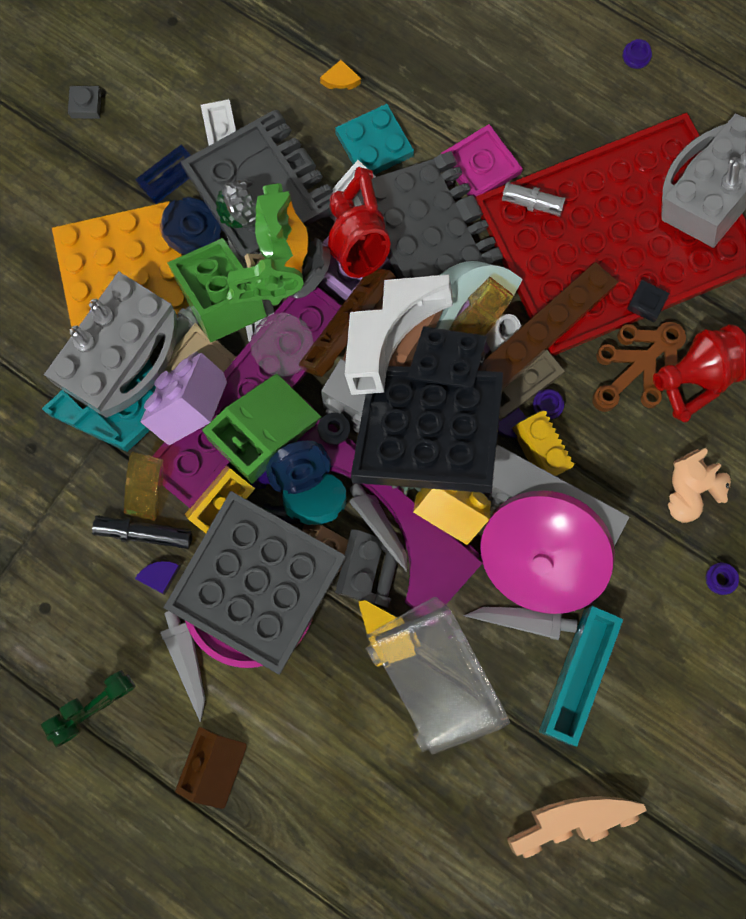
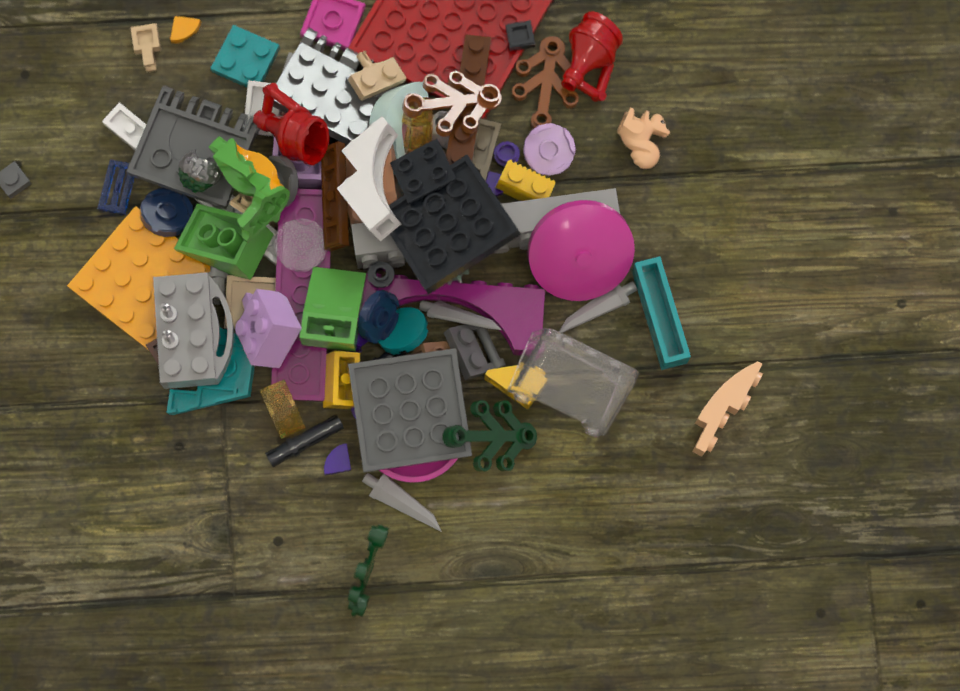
camera: 40 degrees left, 0 degrees up
reddish brown panel [175,727,247,809] -> none
yellow brick [413,488,491,545] -> none
light grey pin [502,182,566,217] -> none
dark purple plate [705,563,739,595] -> none
none -> tan plate [131,23,161,72]
none -> tan plate [348,51,406,101]
none -> plant [402,71,502,137]
none -> dark green plant [442,400,537,472]
none -> lavender tile [523,123,576,176]

